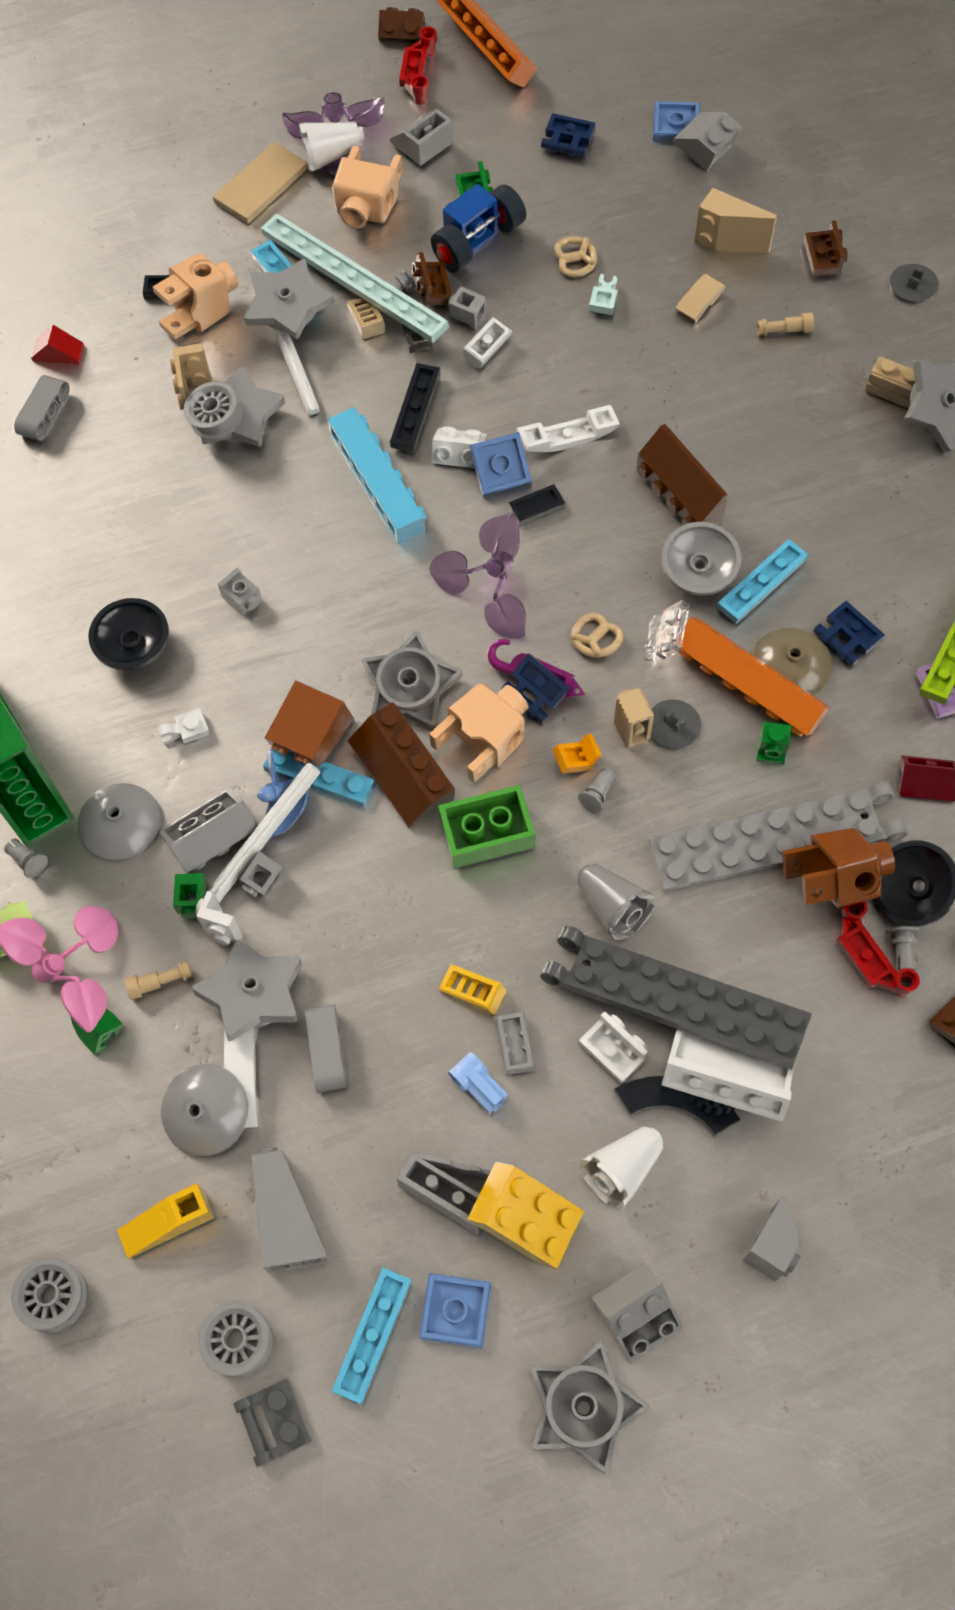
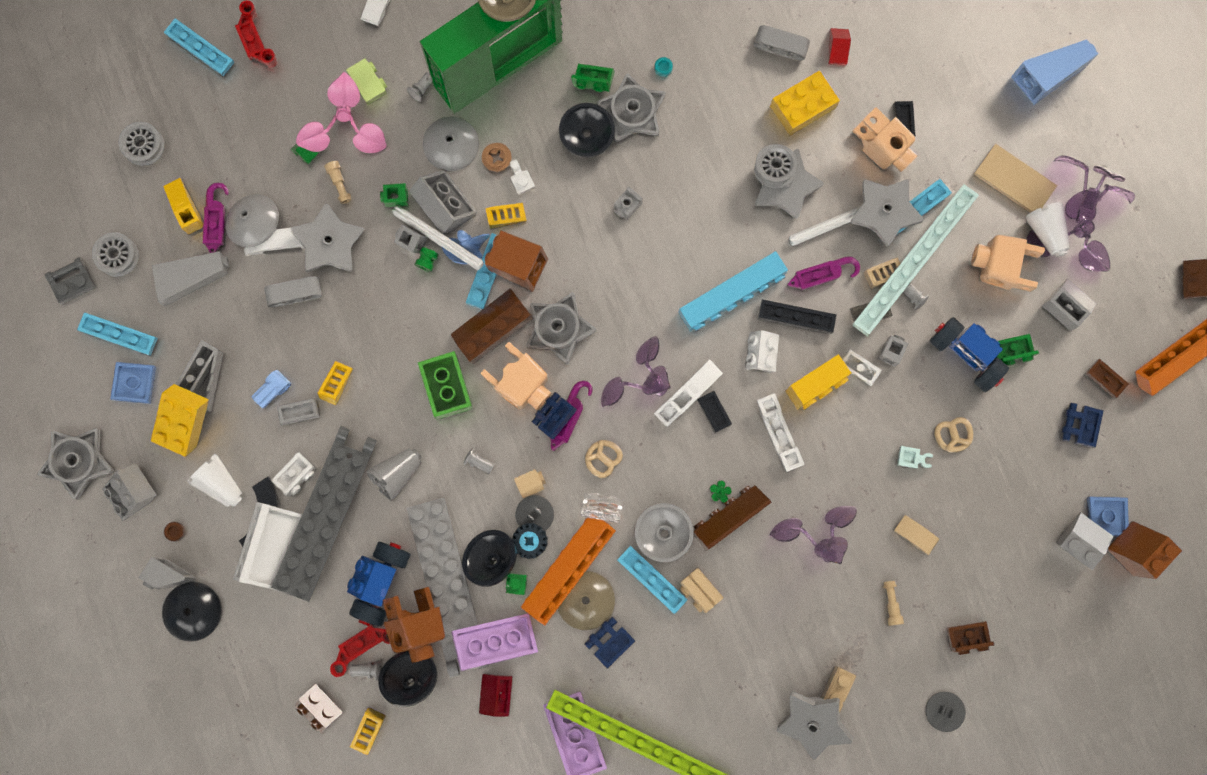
camera: 80 degrees right, 15 degrees up
tan bracket [170,343,212,410] -> none
white bracket [196,891,243,946] -> none
red plate [399,27,437,105] -> none
reddish brown bracket [412,252,452,305] -> none
medium blue tile [469,432,532,496] -> none
light orange bracket [552,734,601,774] -> none
tan slope [694,188,777,253] -> none
none -> black dish [162,582,222,642]
none -> reddish brown tile [164,522,185,542]
none -> magenta plate [203,182,229,253]
none -> brick [347,541,411,627]
none -> green wheel [414,247,439,272]
none -> lavender plate [451,614,538,671]
none -> black dish [462,530,517,587]
none -> medium nougat gear [482,143,512,173]
none -> yellow slope [485,203,527,229]
none -> black wheel [512,523,548,559]
none -> green bracket [571,63,615,92]
none -> light grey plate [596,73,666,142]
none -> teal tile [654,57,673,77]
none -> white slope [654,359,723,427]
none -> tan brick [679,568,724,613]
none -> green plant [710,481,732,503]
none -> yellow brick [770,70,840,136]
none -> clear purple plant [770,506,857,564]
none -> yellow brick [785,354,852,410]
none -> magenta plate [787,256,860,291]
none -> light blue slope [1011,39,1098,105]
none -> clear purple plant [1053,155,1135,210]
none -> reddish brown plate [1085,359,1129,399]
none -> dark orange slope [1107,521,1182,579]

